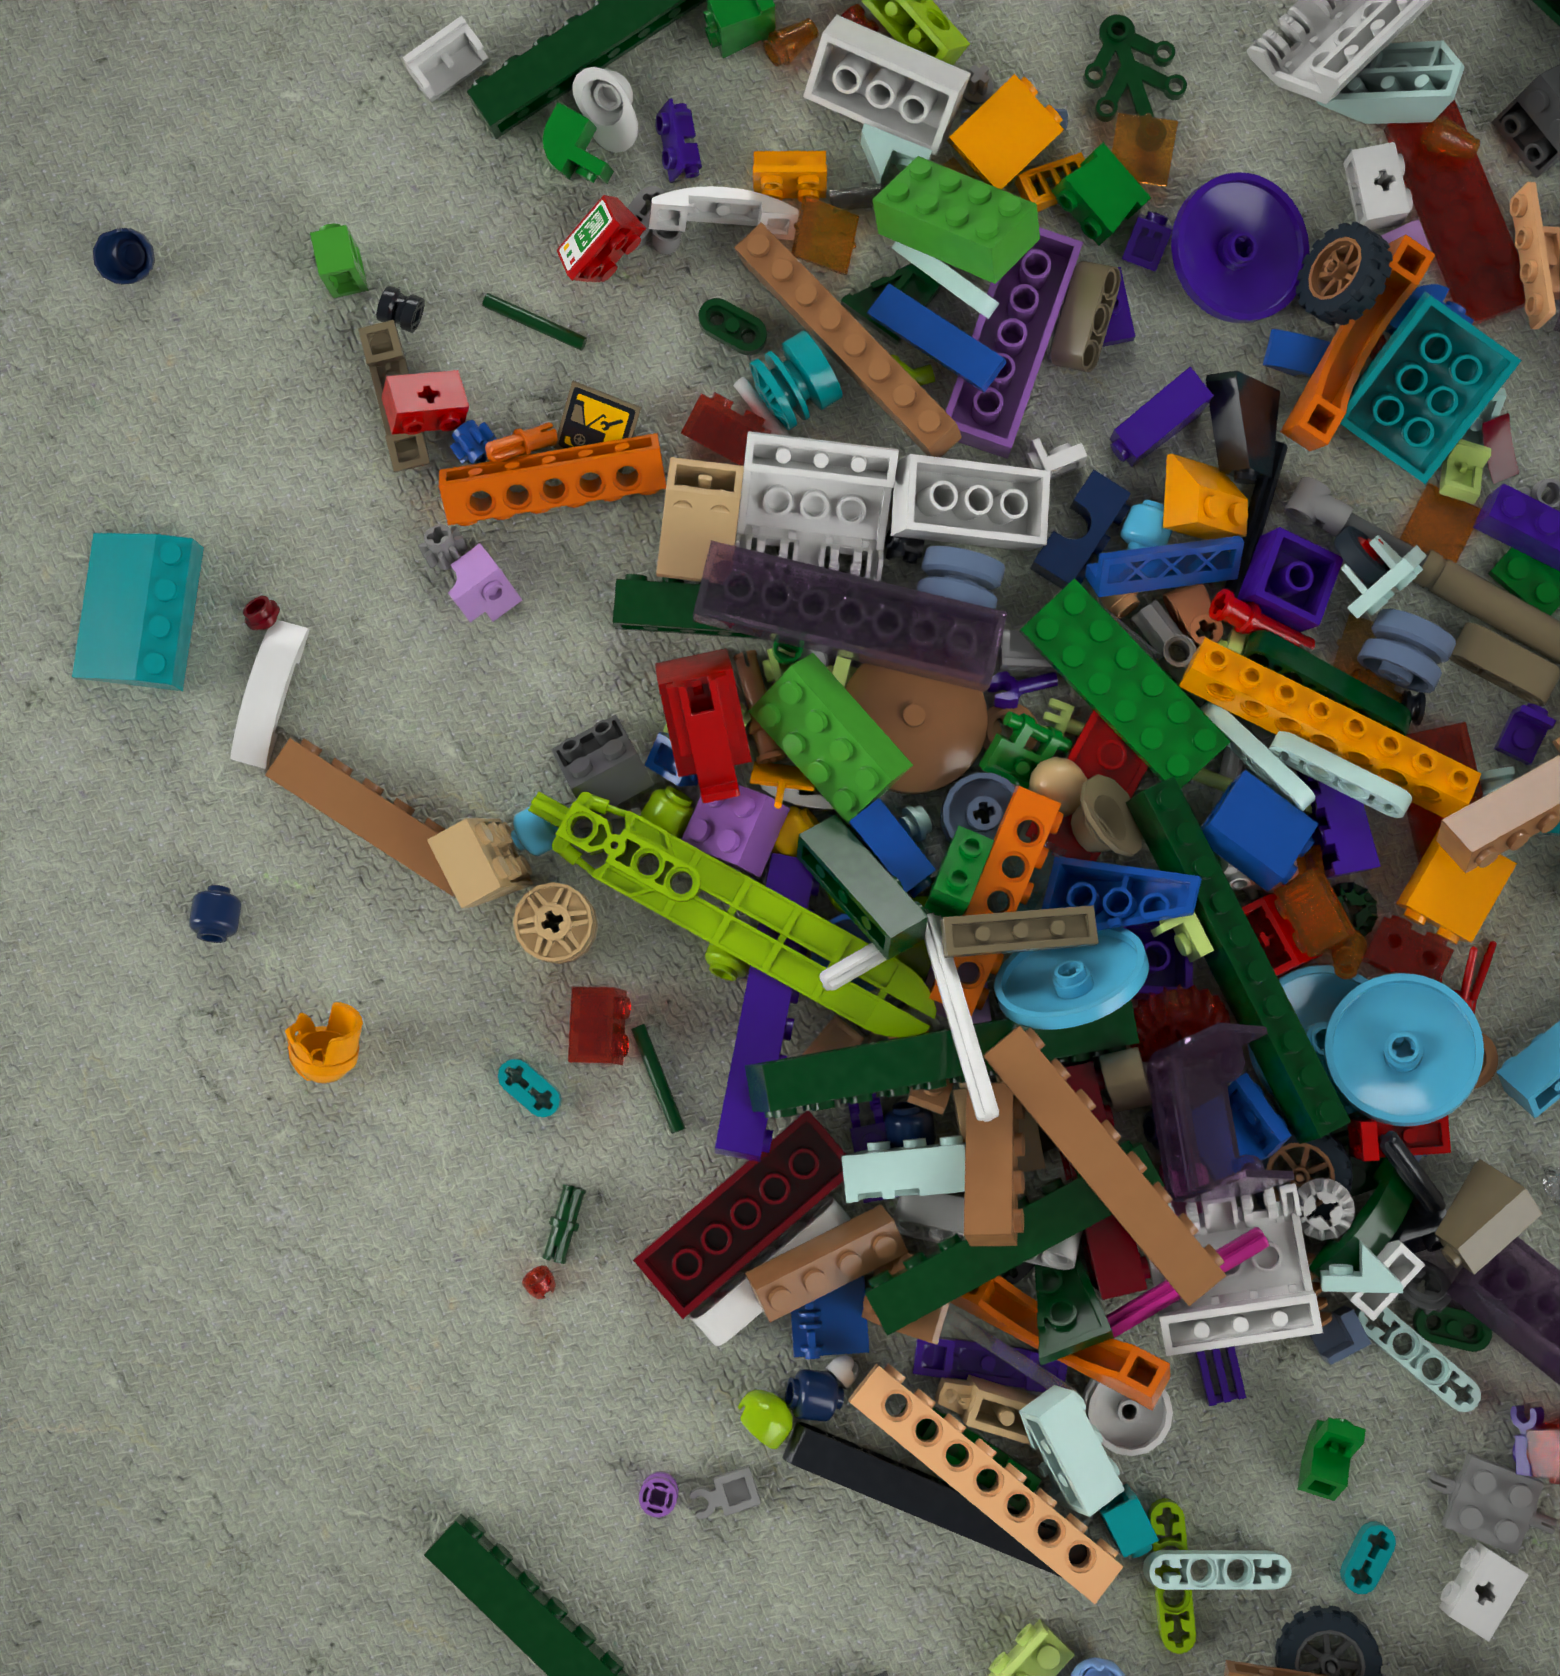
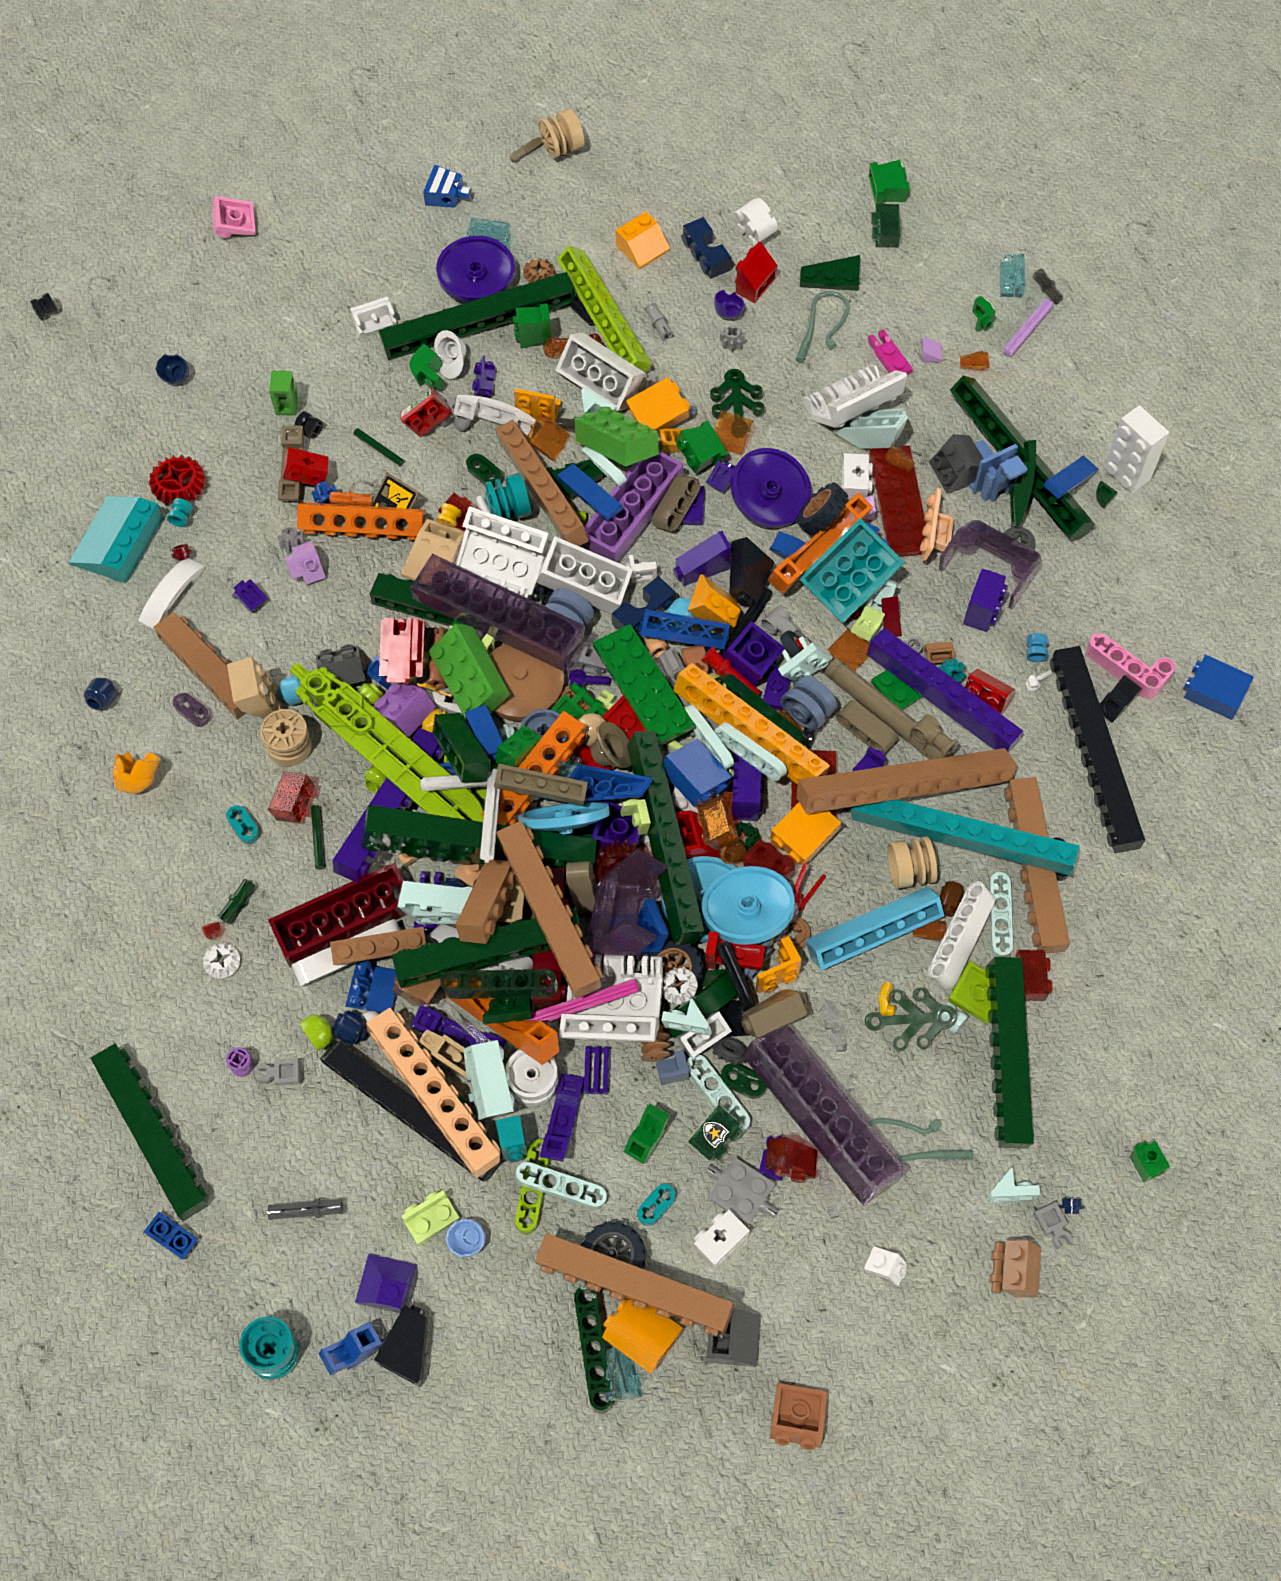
camera: 10 degrees right, 20 degrees down
none -> red gear [149,454,206,506]
none -> teal wheel [166,498,193,527]
none -> clear purple beam [173,693,210,727]
none -> white gear [203,942,240,979]
none -> dark purple bracket [232,579,267,613]
none -> yellow wheel [436,503,462,528]
none -> clear green beam [440,969,559,999]
none -> dark purple slope [540,1073,584,1162]
none -> clear green brick [688,1105,745,1161]
none -> light orange bracket [756,936,801,994]
none -> dark purple plate [763,666,791,711]

